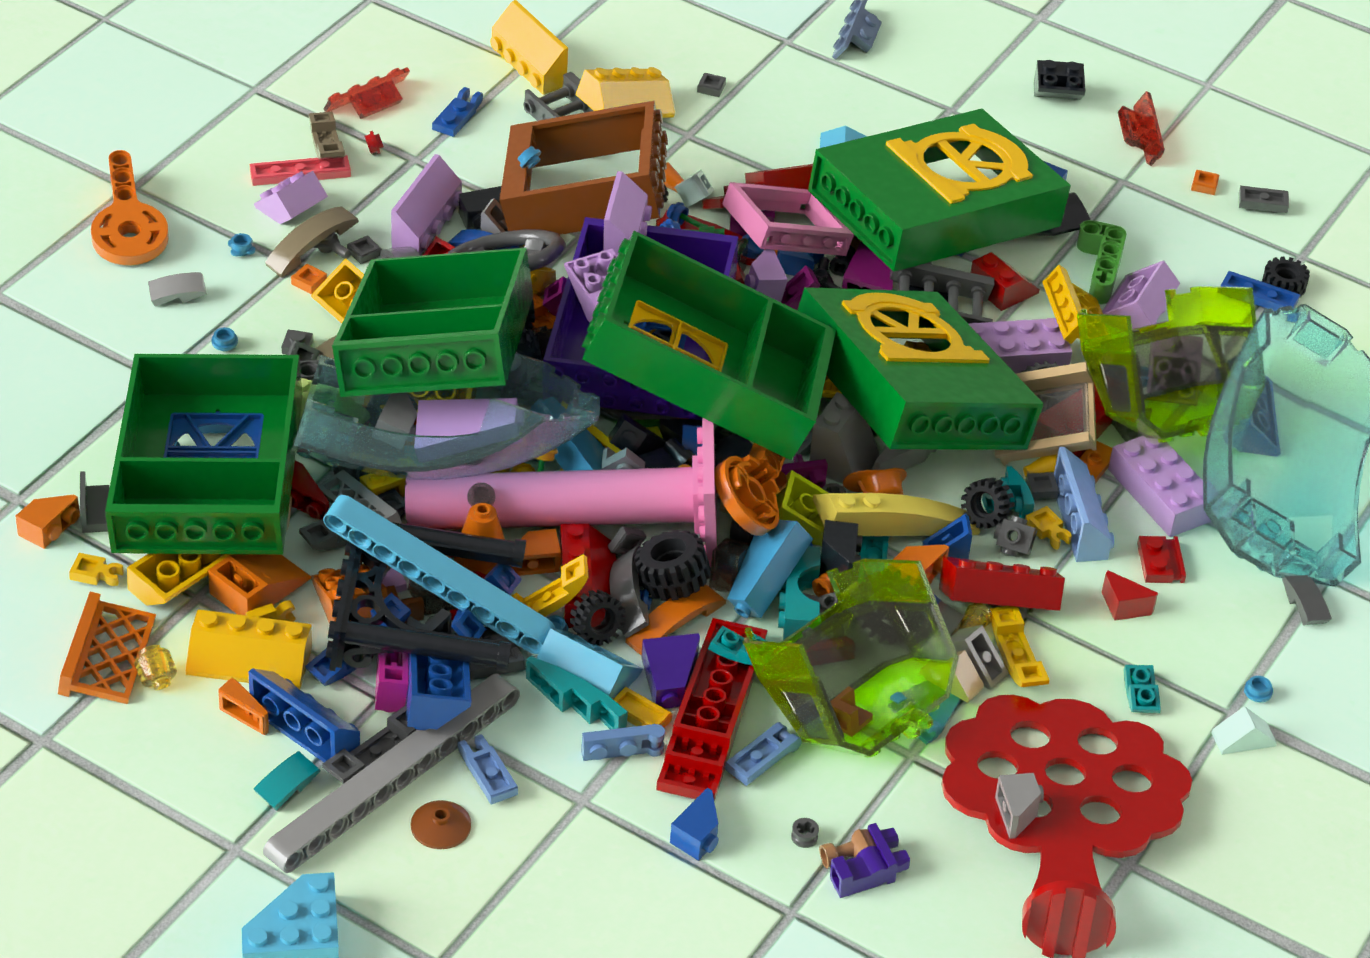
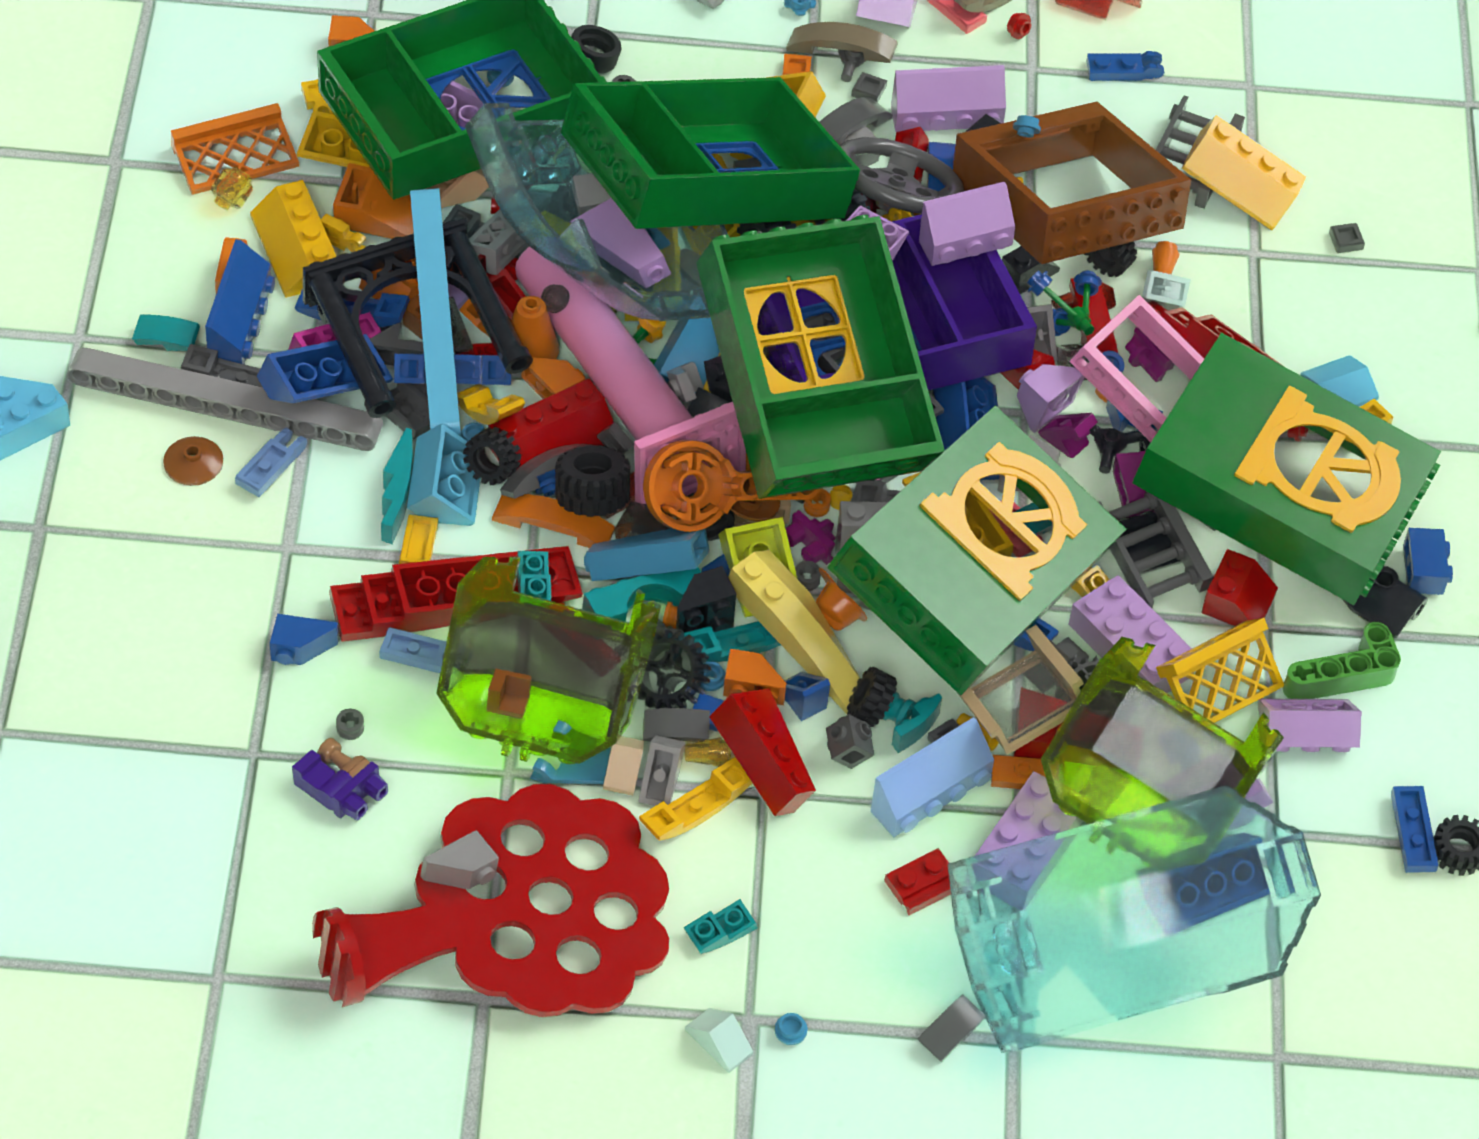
camera: 60 degrees right, 10 degrees up
dark azure plate [211,327,238,351] -> none
yellow slope [490,0,568,95] -> none
medium blue plate [581,724,665,761] -> none
dark purple slope [641,633,700,709] -> none
yellow plate [1025,506,1072,550] -> none
red slope [1101,570,1158,621] -> none

